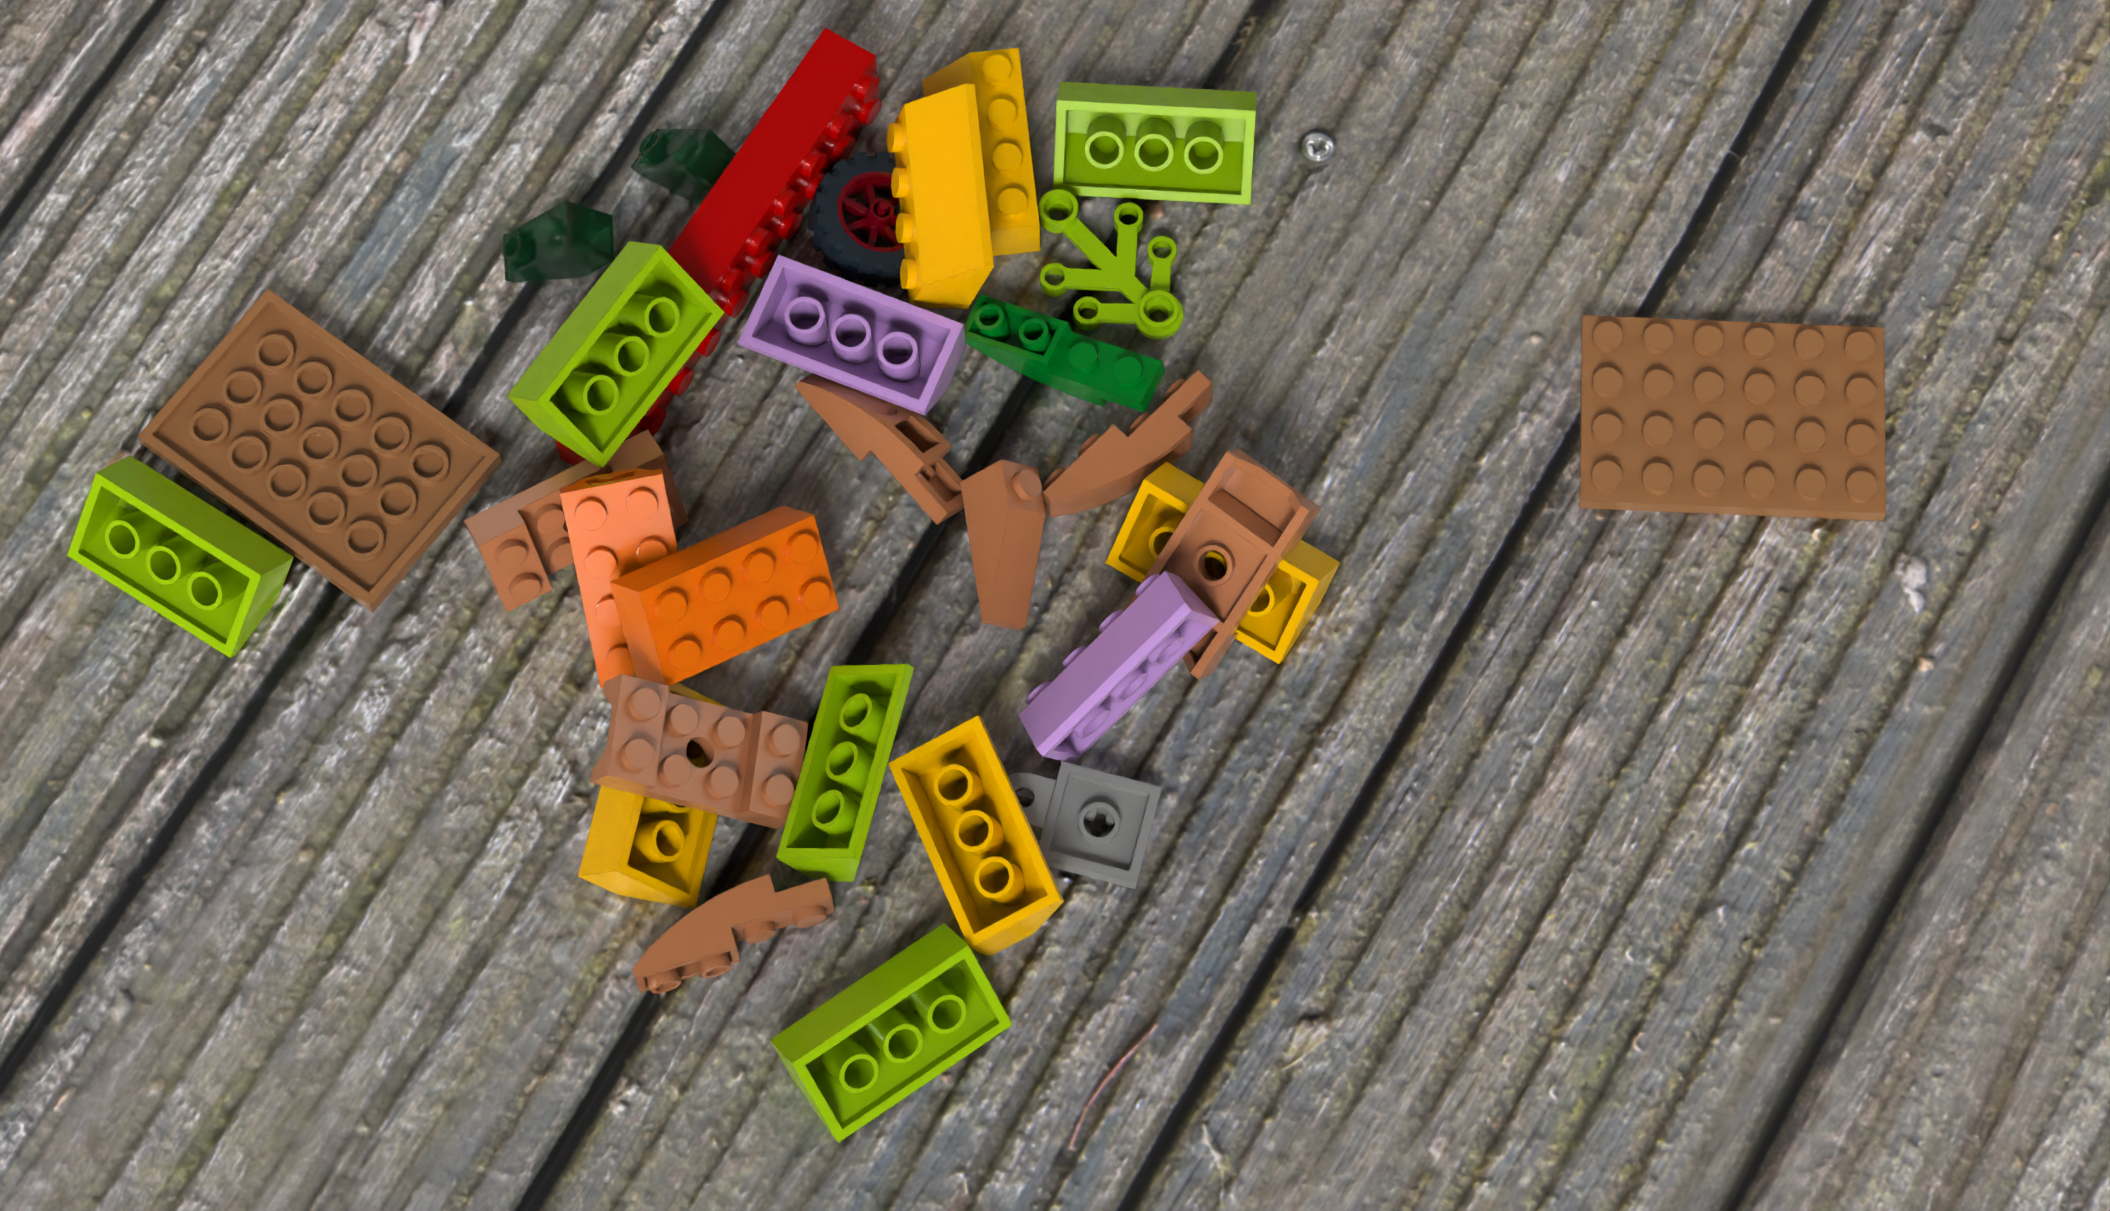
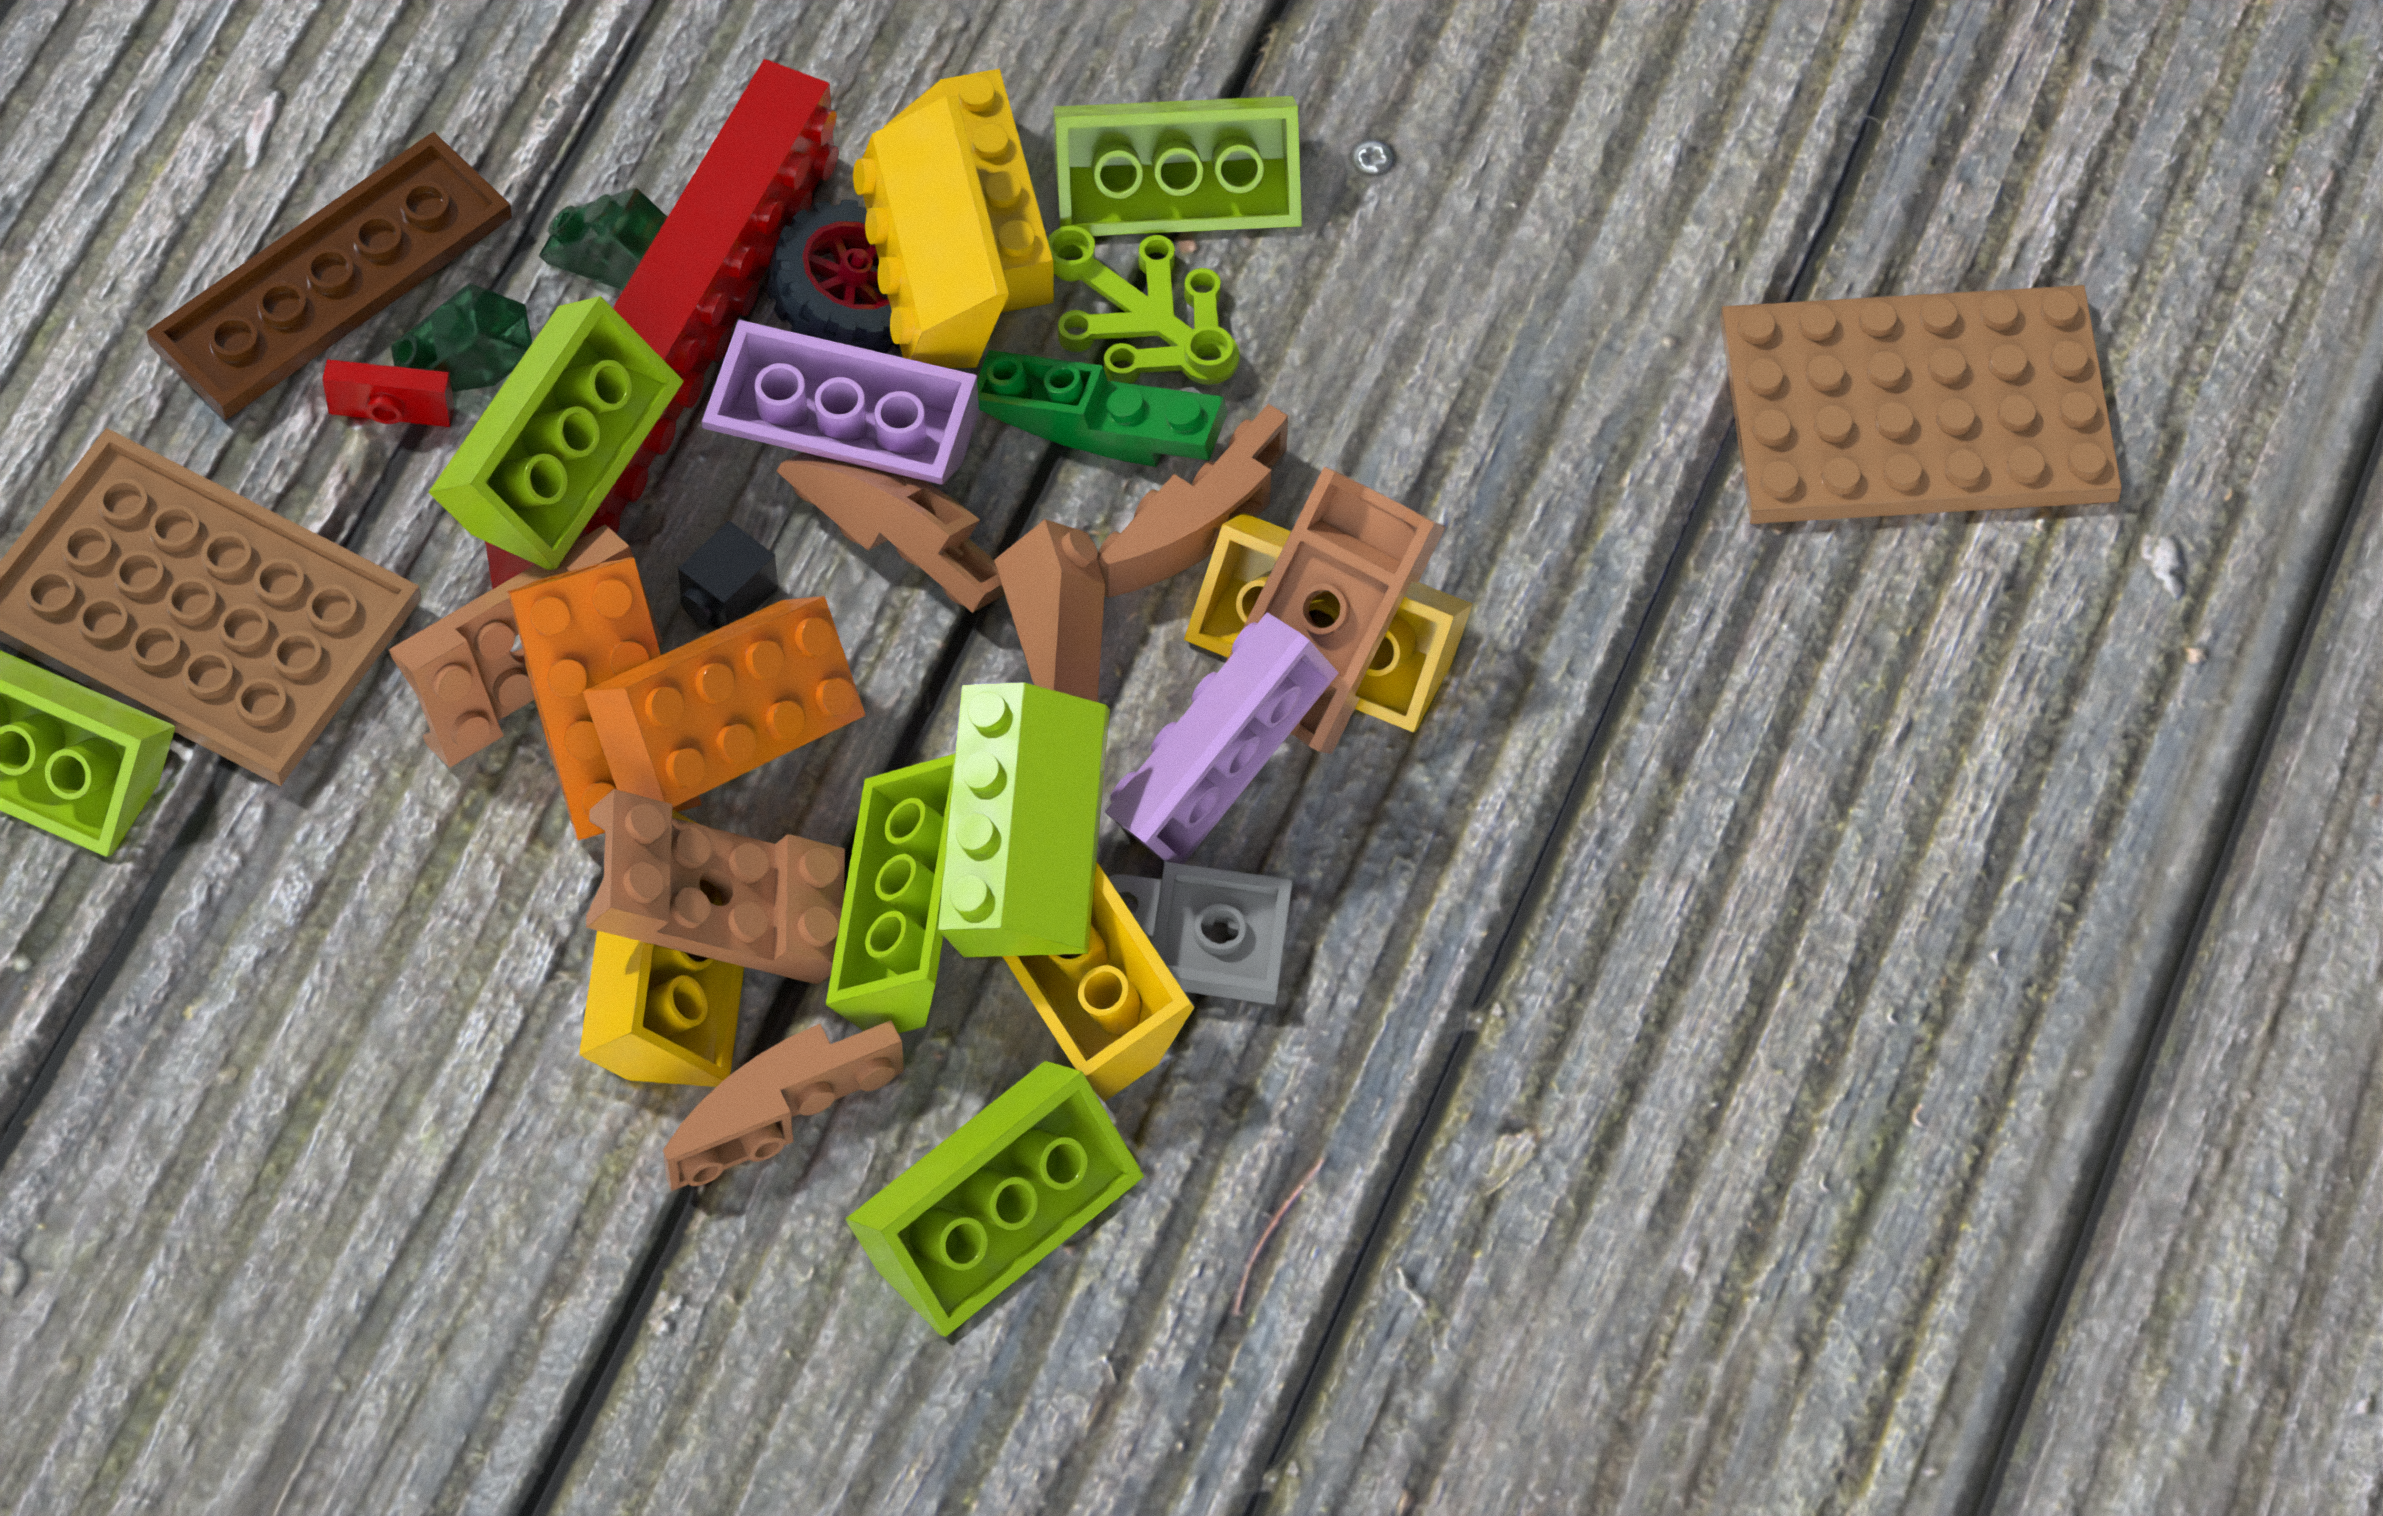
camera: 10 degrees left, 10 degrees down
none -> reddish brown plate [146,131,512,421]
none -> red plate [322,359,455,427]
none -> black brick [678,520,778,629]
none -> lime slope [938,682,1110,957]

